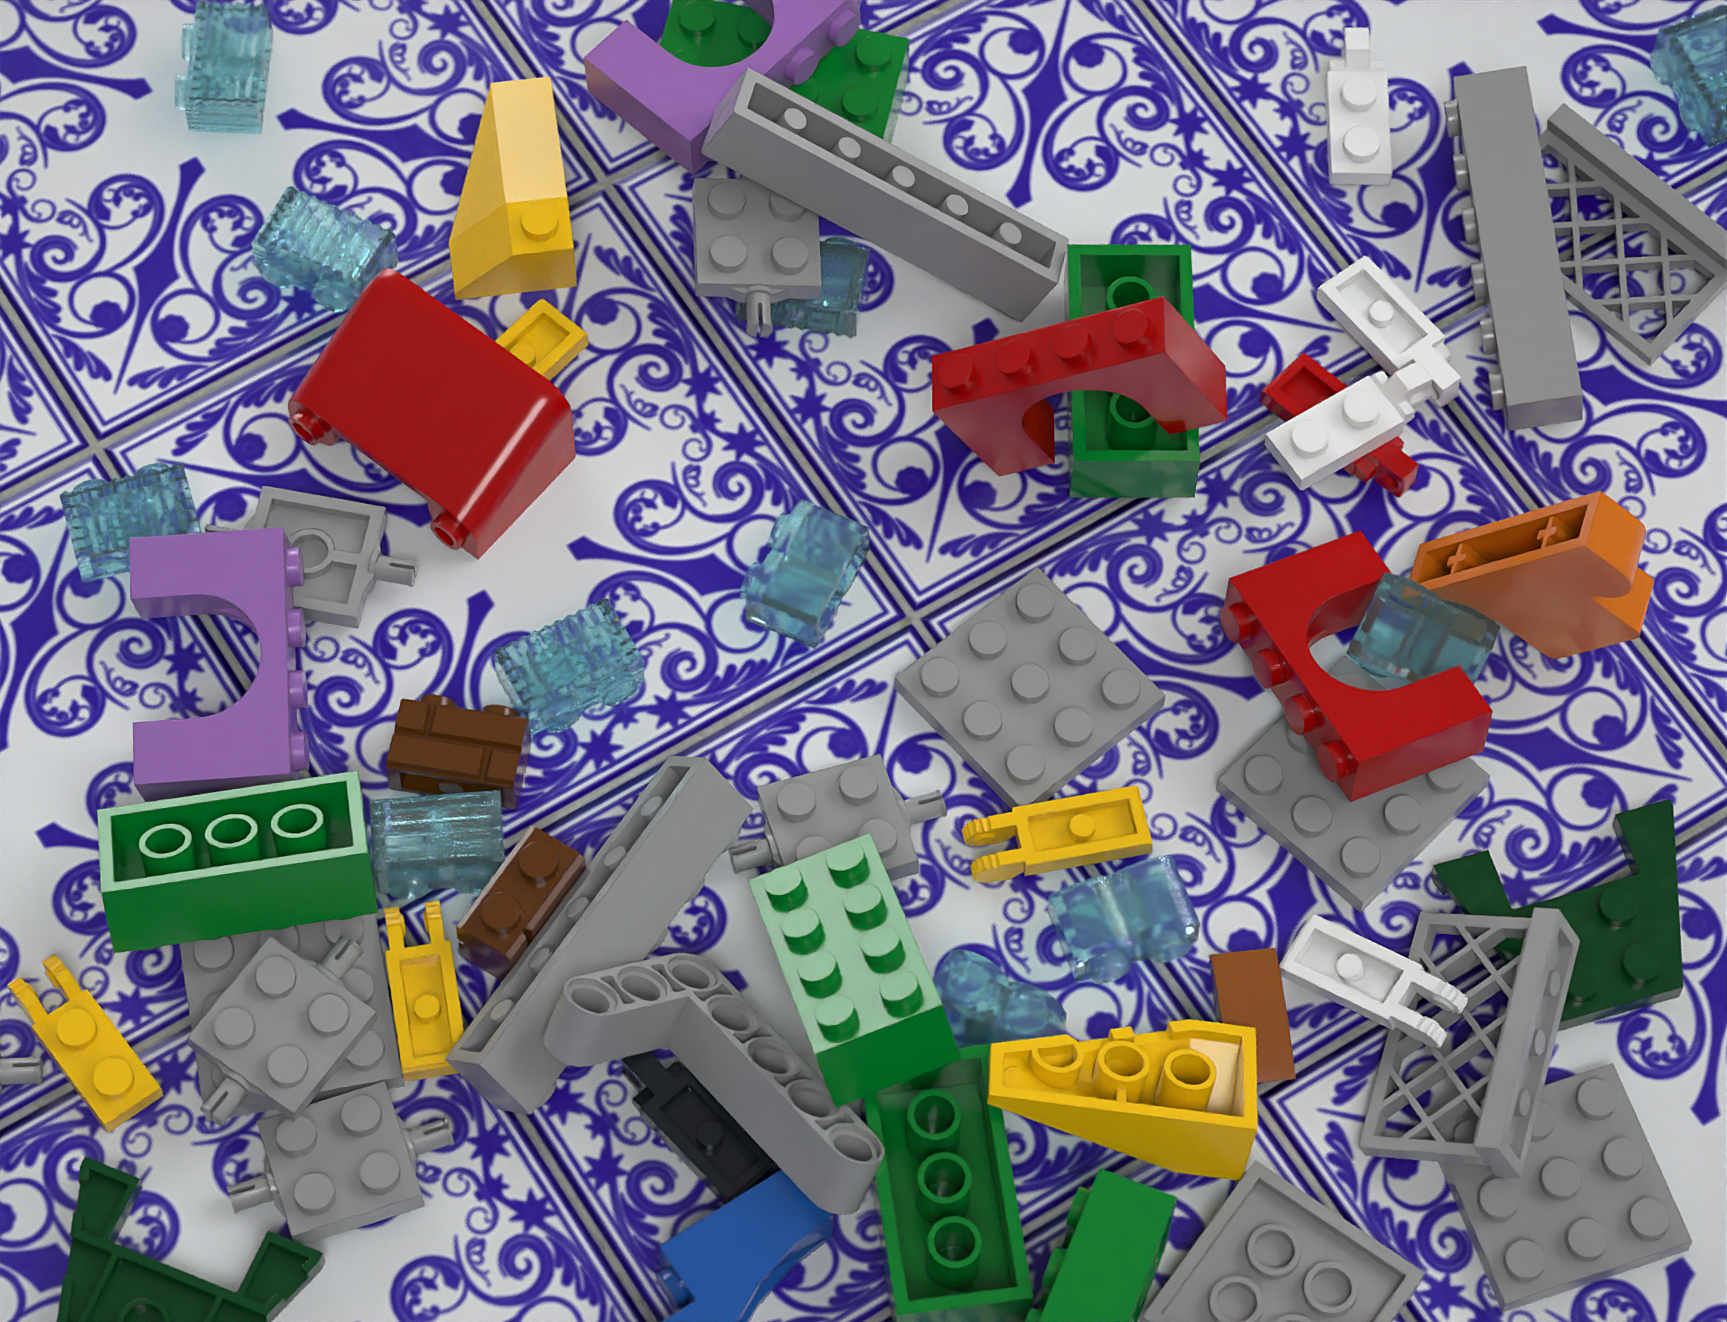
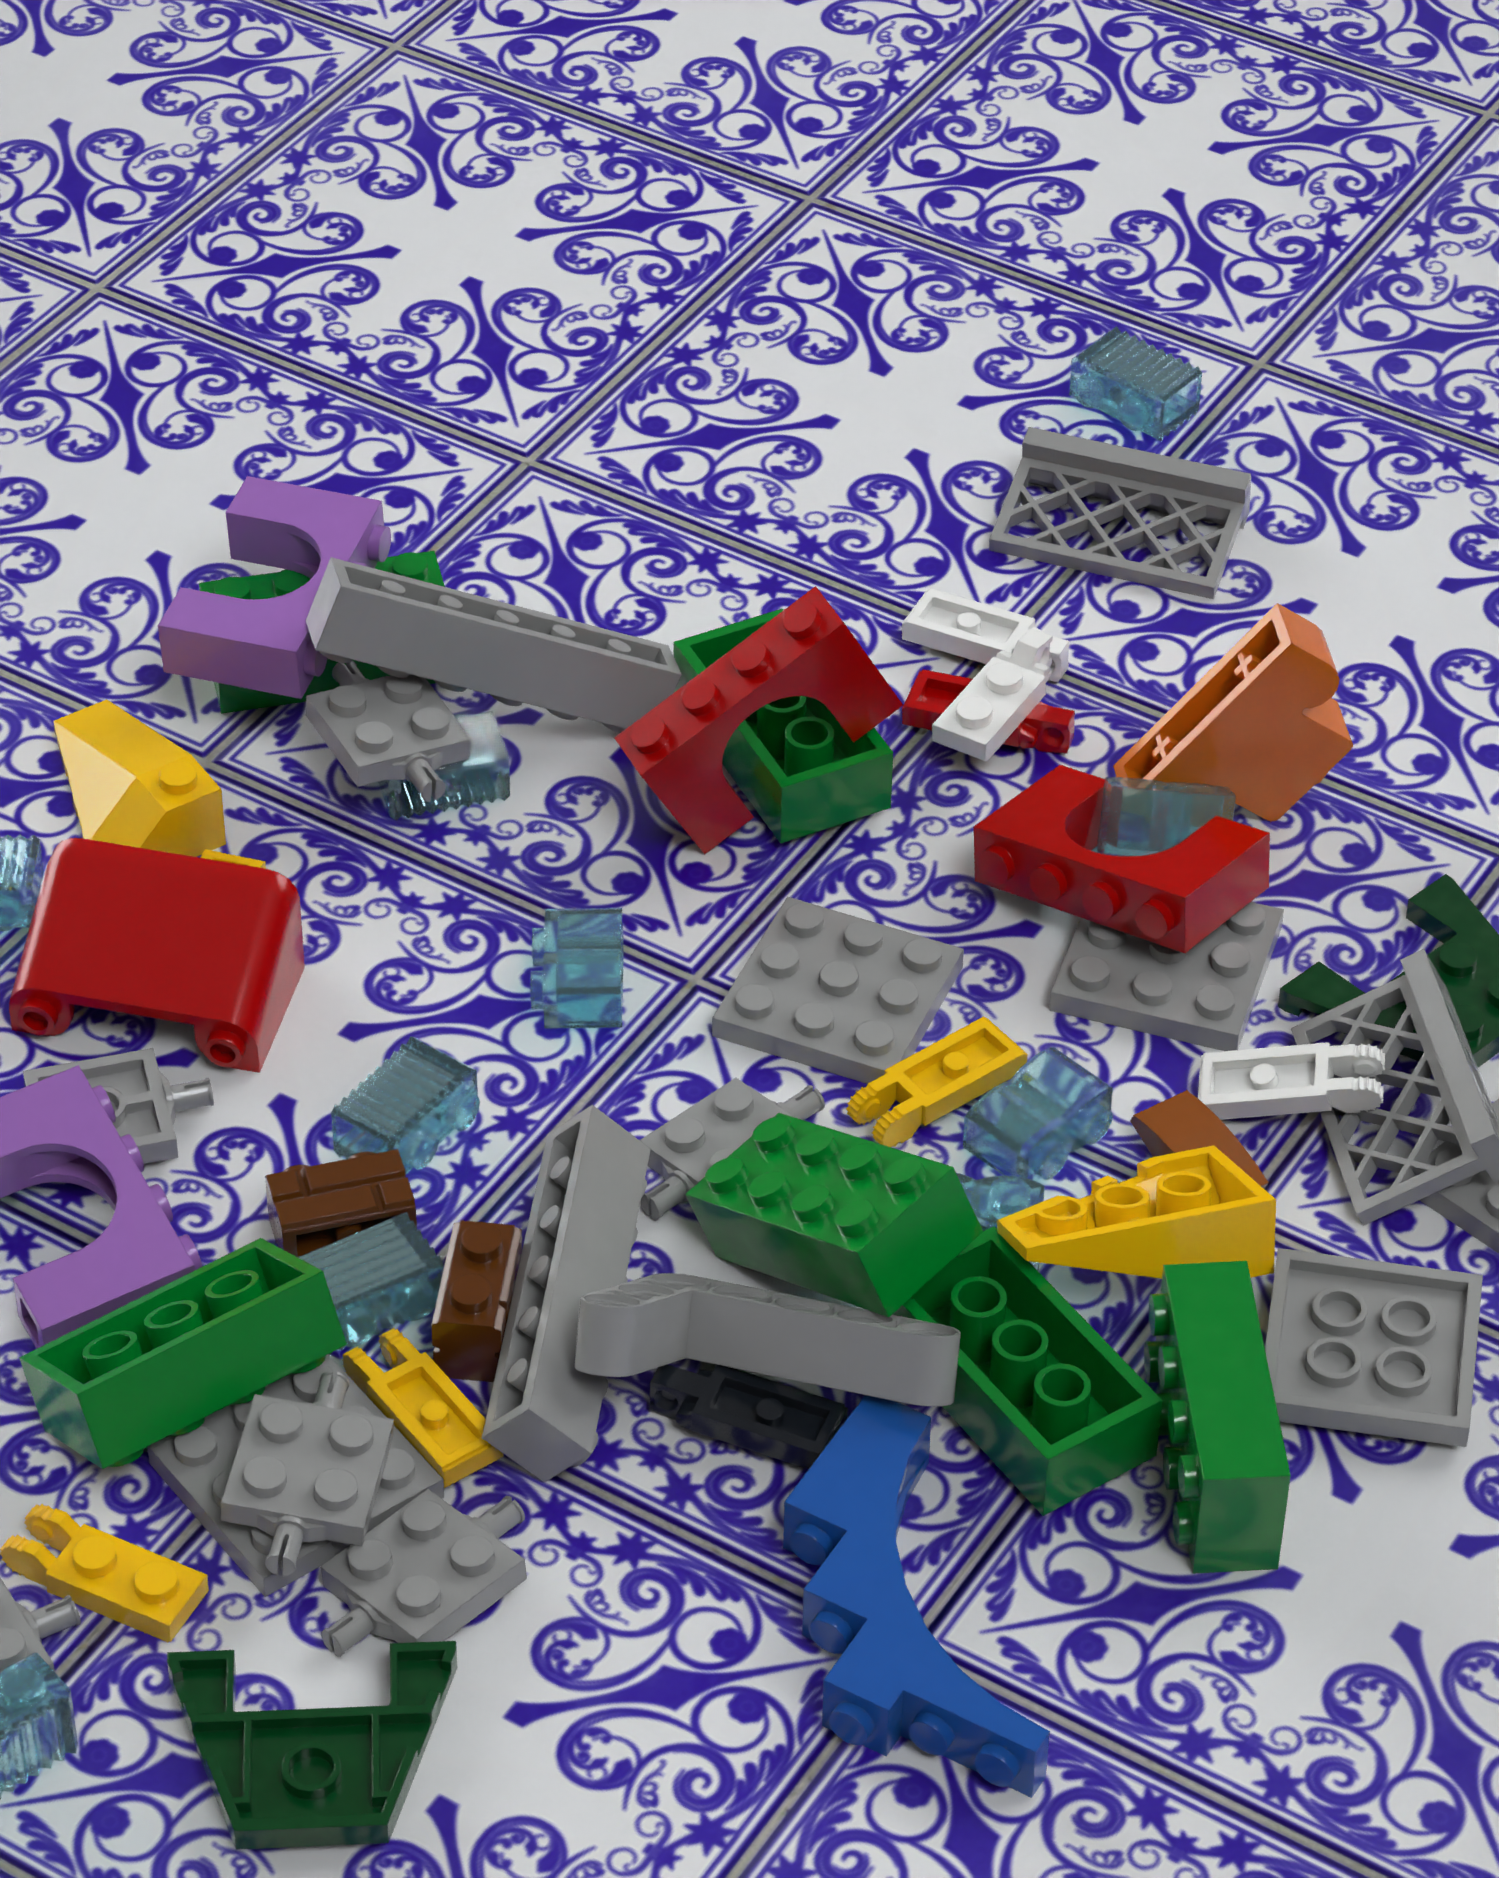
camera: 25 degrees left, 20 degrees down
white hinge [1325,28,1392,185] -> none
light grey brick [1444,66,1583,431] -> none

